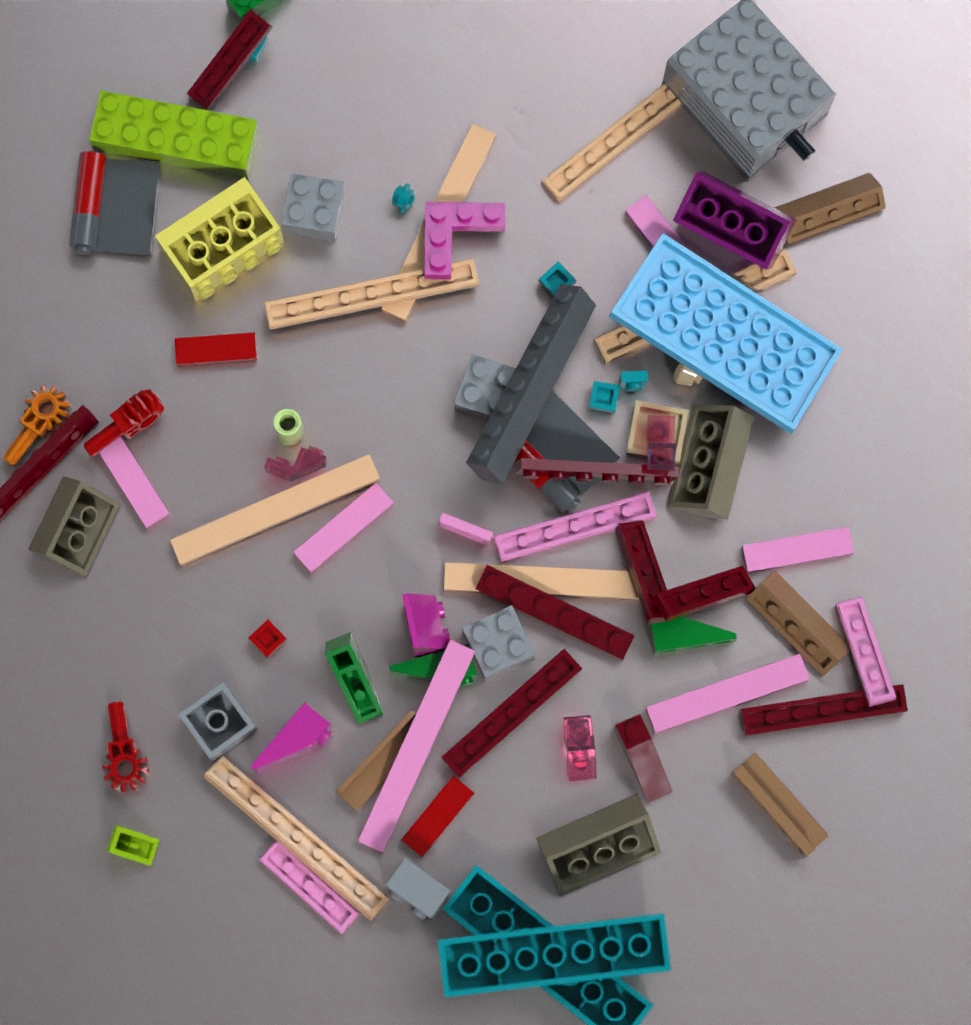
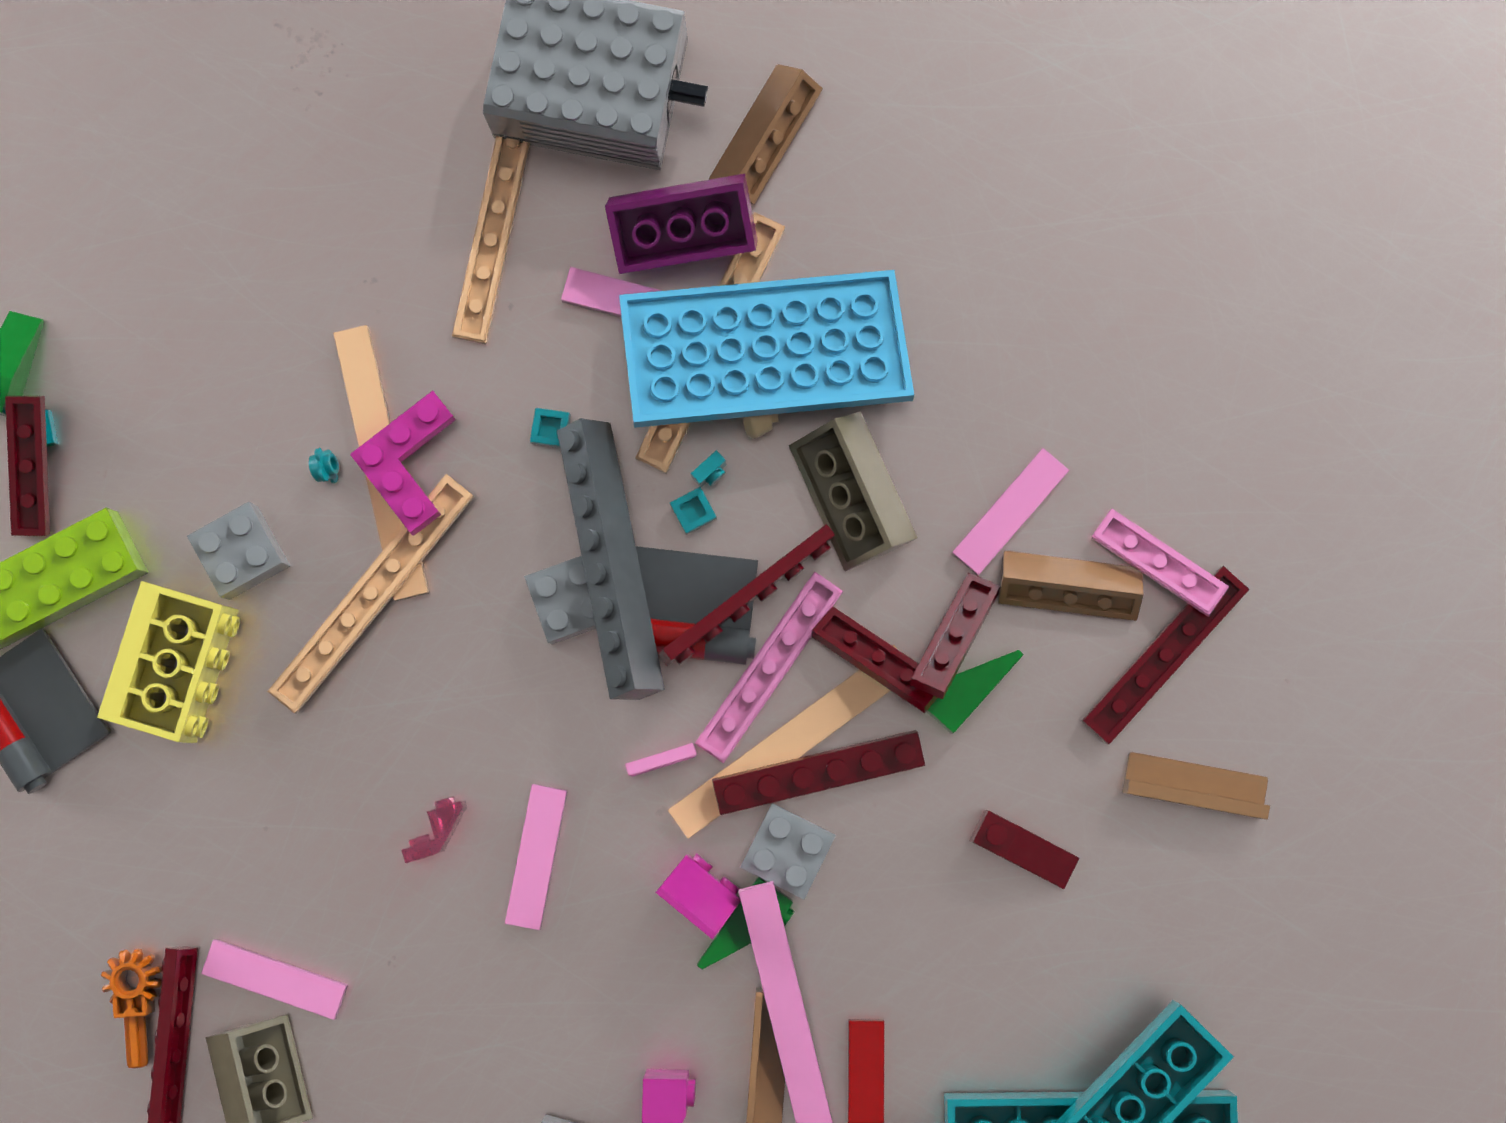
camera: 30 degrees left, 5 degrees up
red gear [83,389,164,457] -> none
light nougat tile [170,454,381,566] -> none
red tile [175,332,257,366] -> none
red plate [248,619,287,659] -> none
yellowish green pin [274,409,304,446] -> none
green slope [325,632,384,724] -> none
dark red plate [441,648,582,778] -> none
dark tan slope [536,794,661,896] -> none
clear pink slope [563,715,596,781] -> none
tan plate [626,400,689,464] -> none
clear pink slope [646,415,676,471] -> none
bright pink tile [646,654,810,734] -> none

